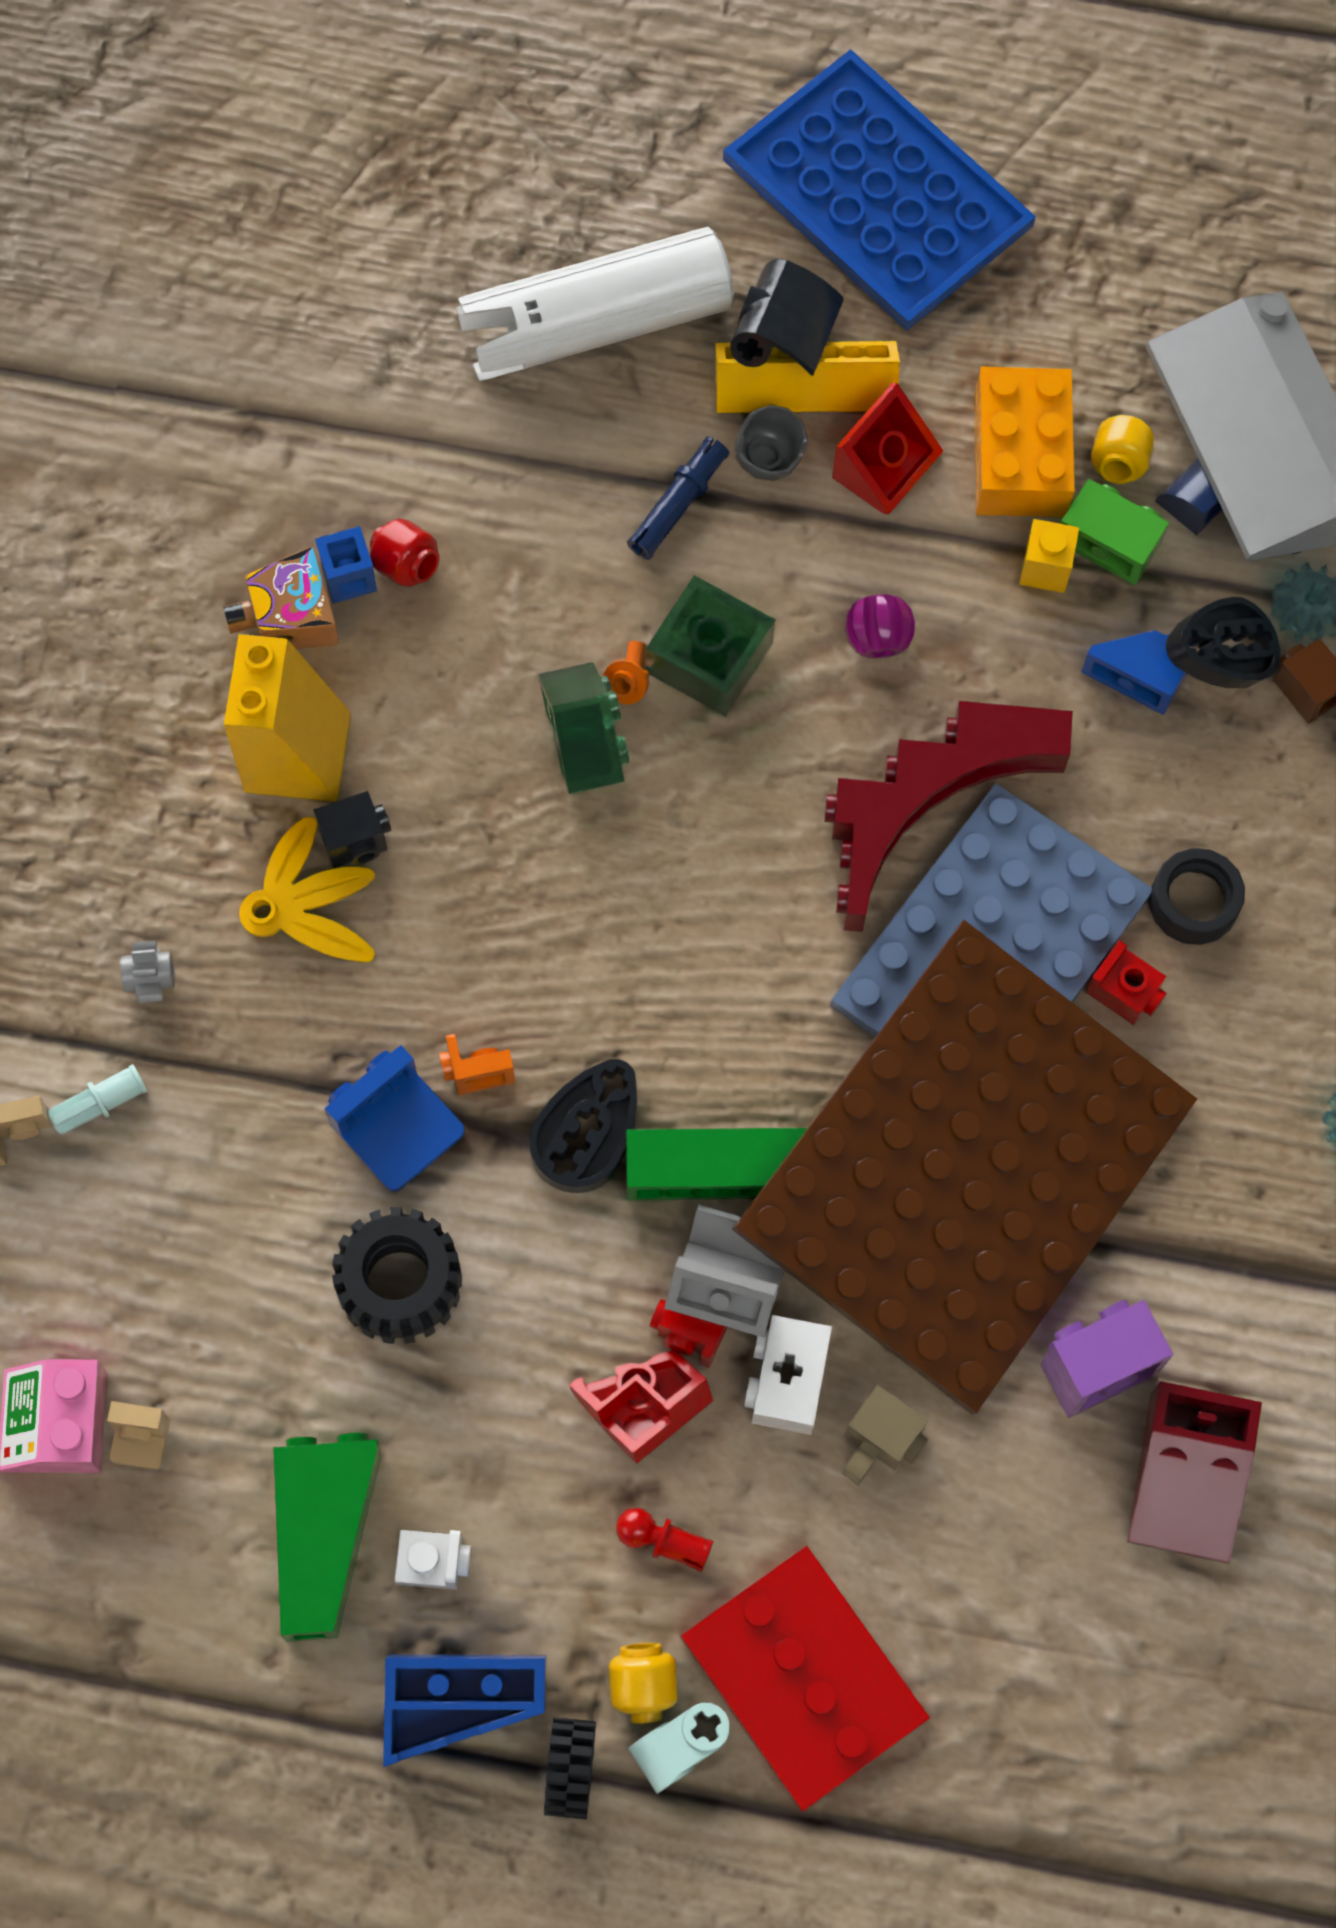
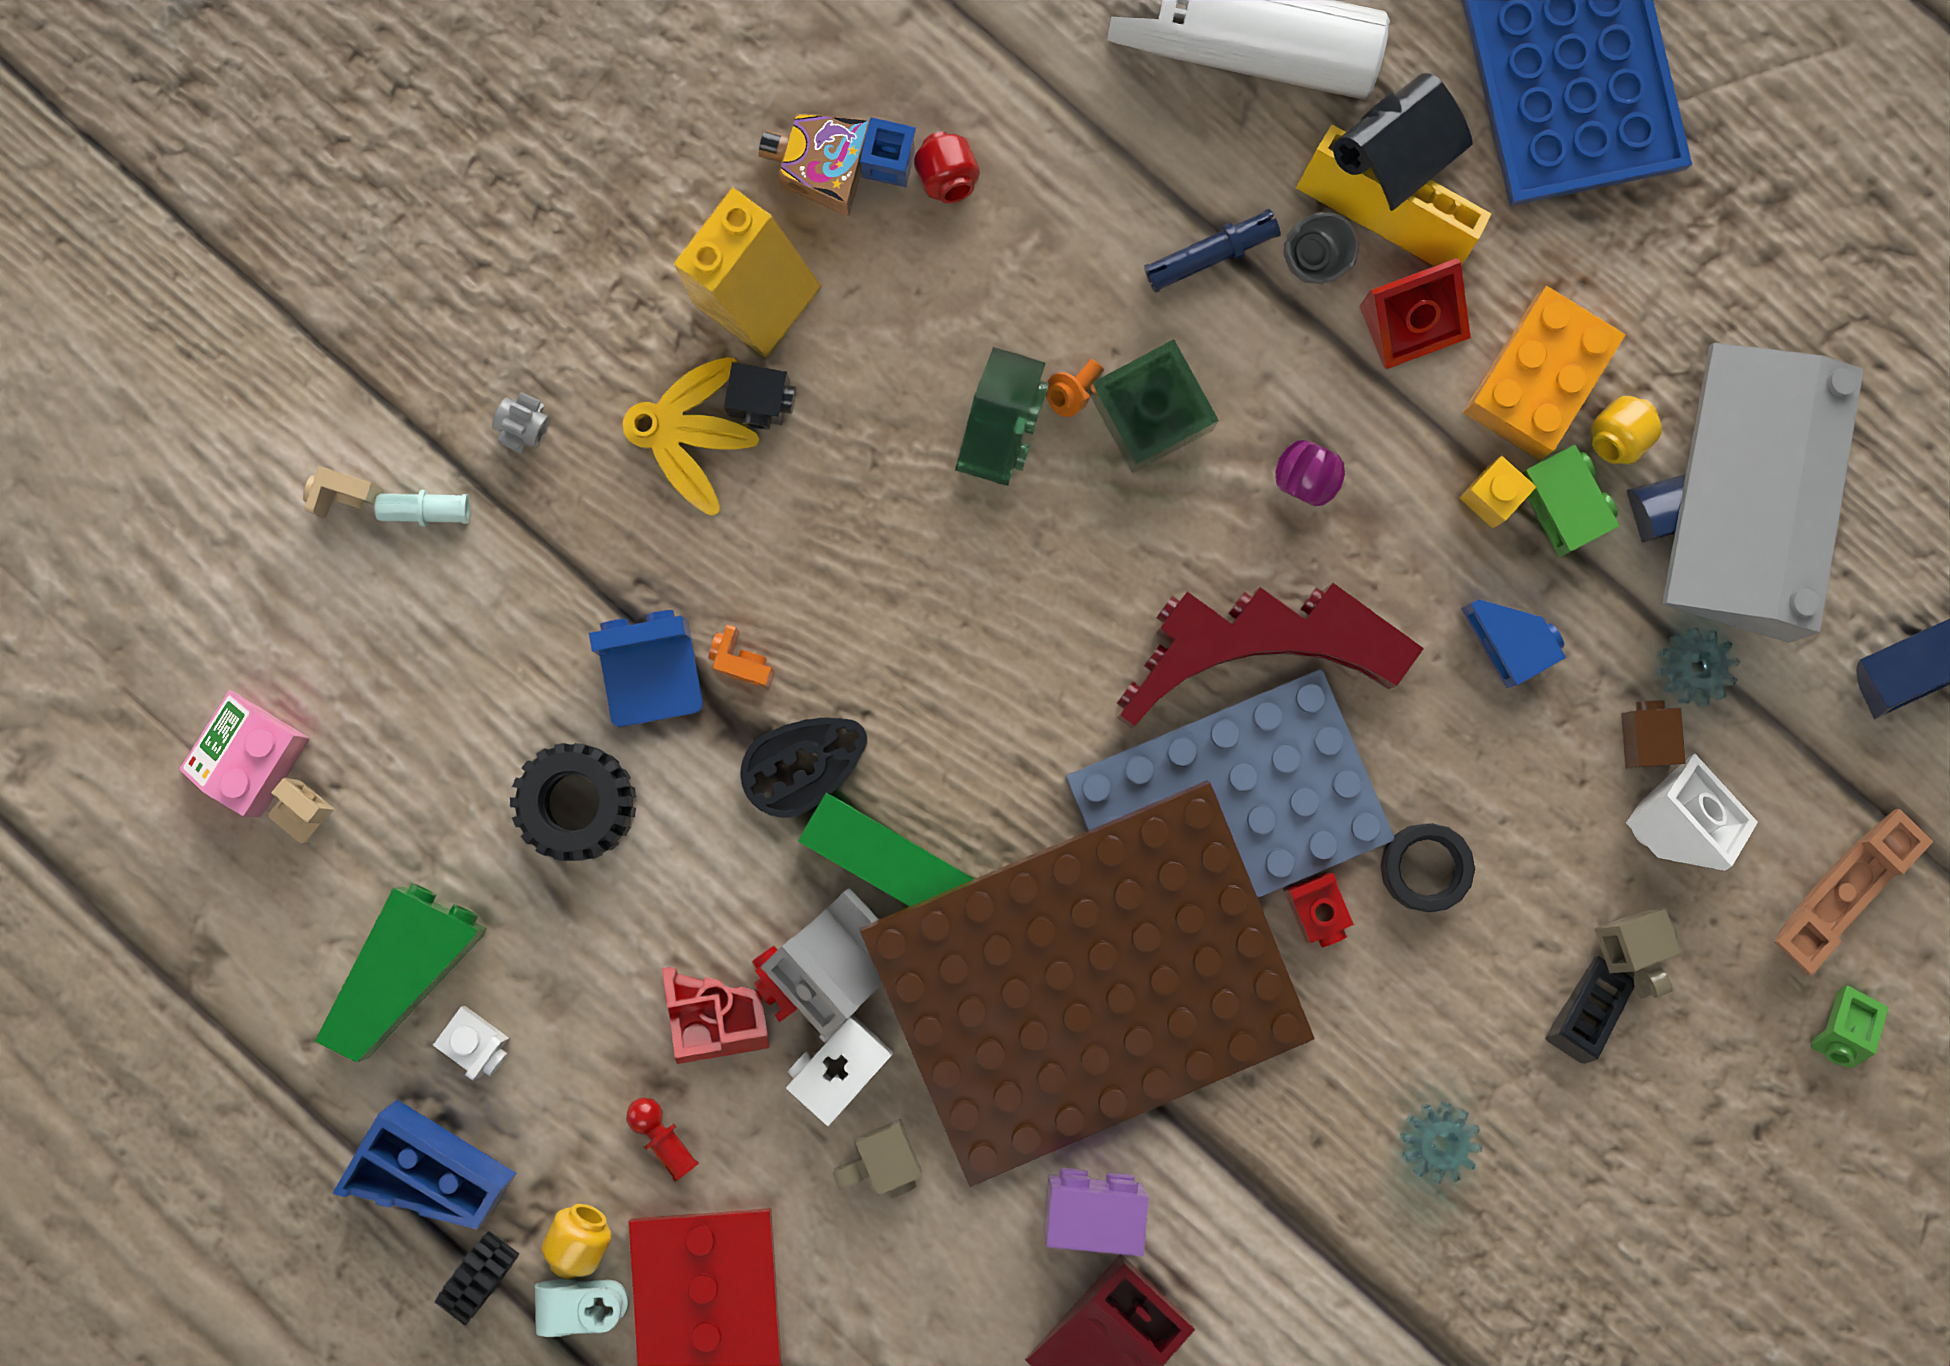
camera: 30 degrees right, 15 degrees up
black piece [1166,597,1280,688] -> none

